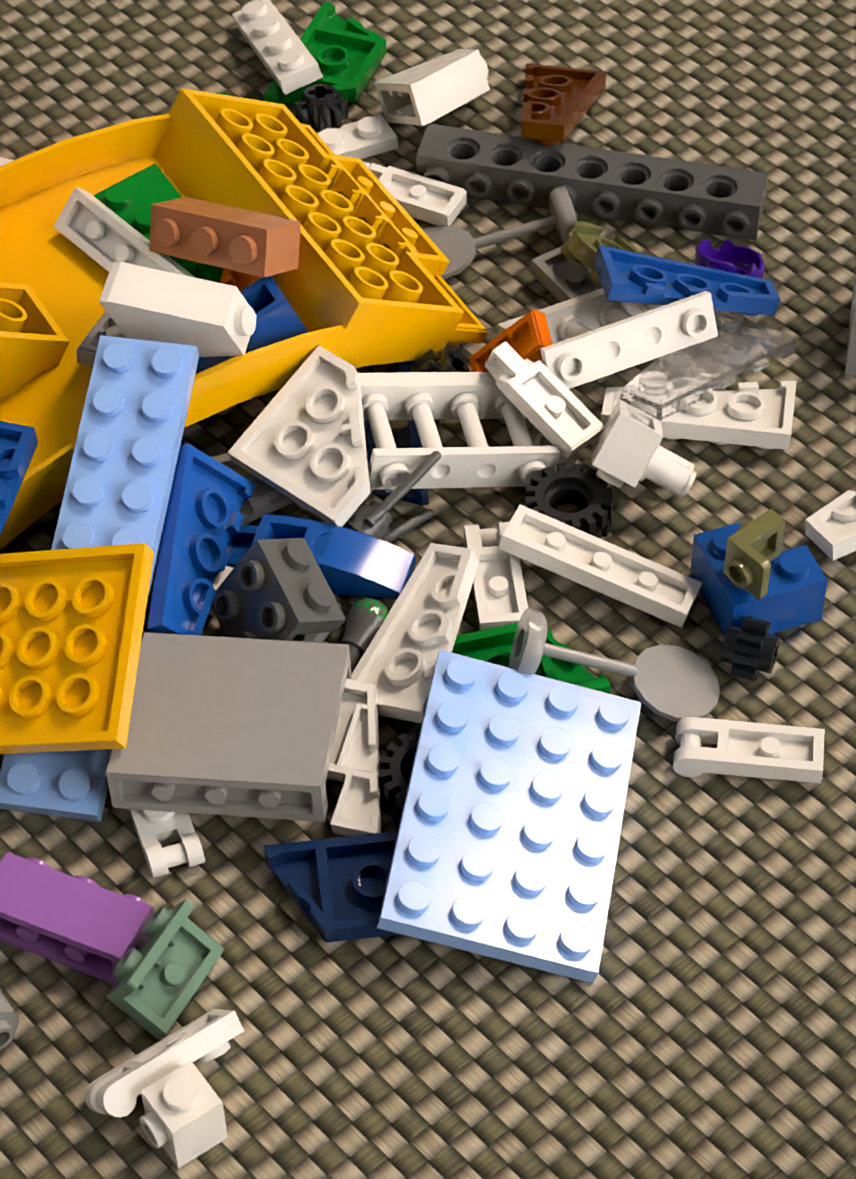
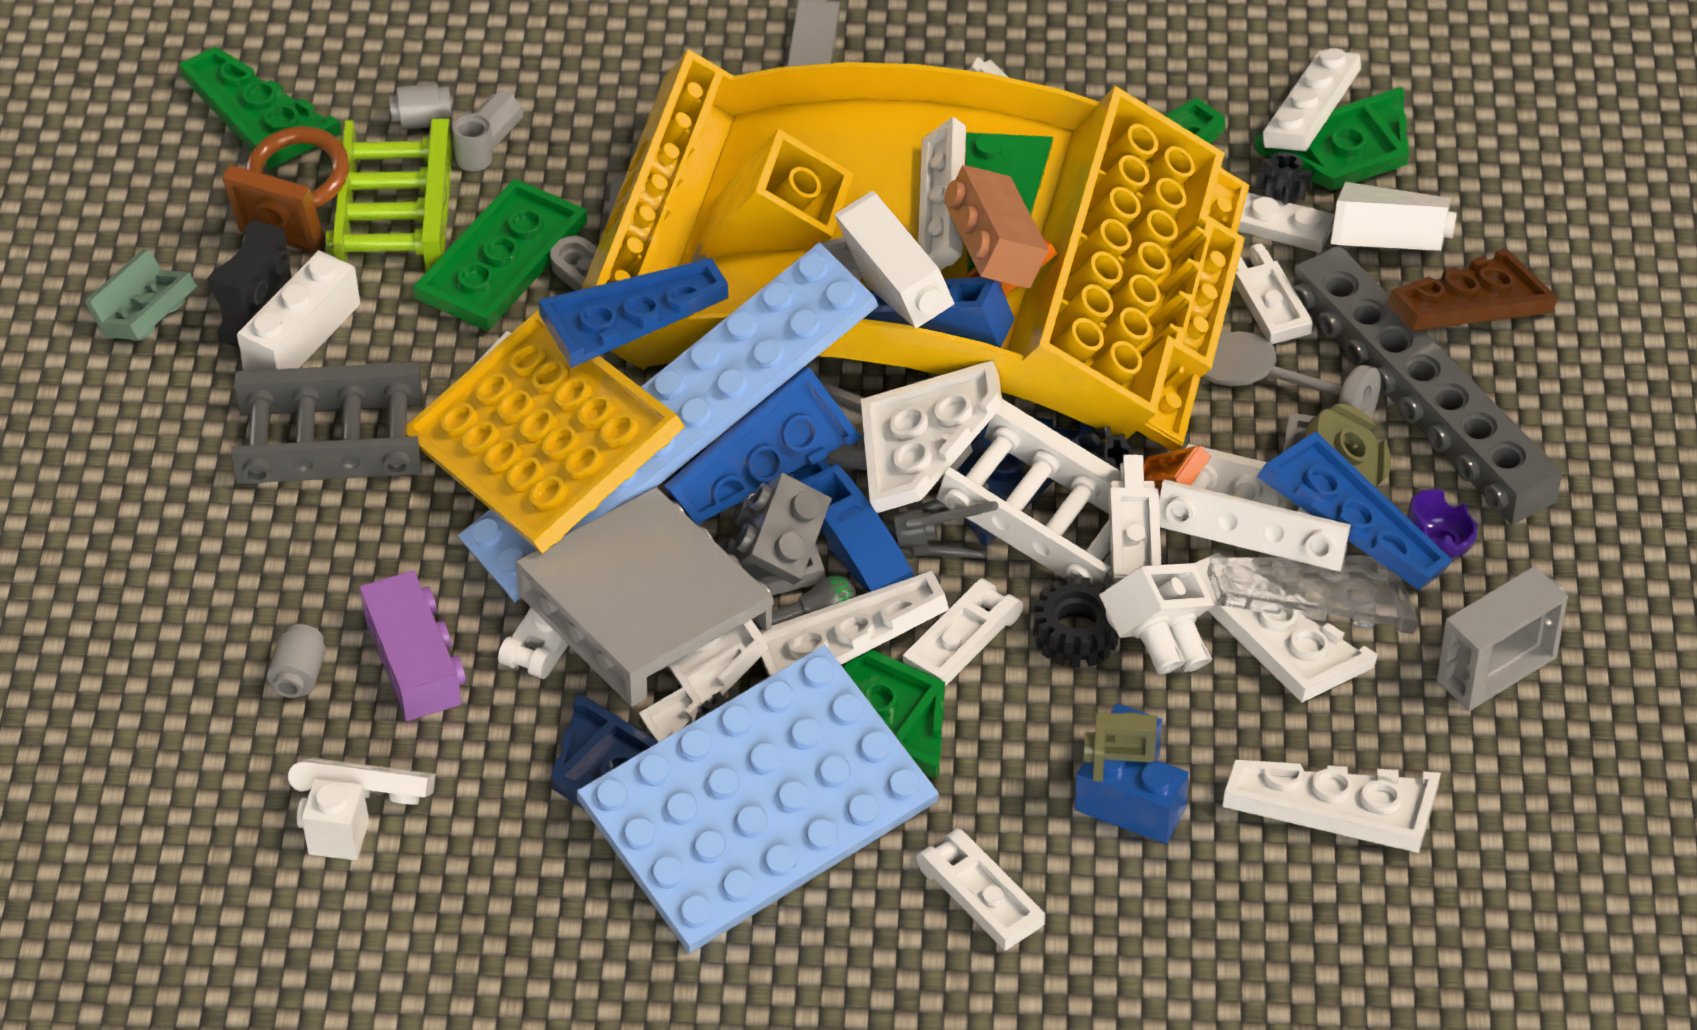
camera: 45 degrees right, 0 degrees up
sand green bracket [106,899,225,1039] -> none
white plate [498,504,702,628] -> none
light grey piece [509,608,720,722] -> none
black gear [720,616,781,682] -> none

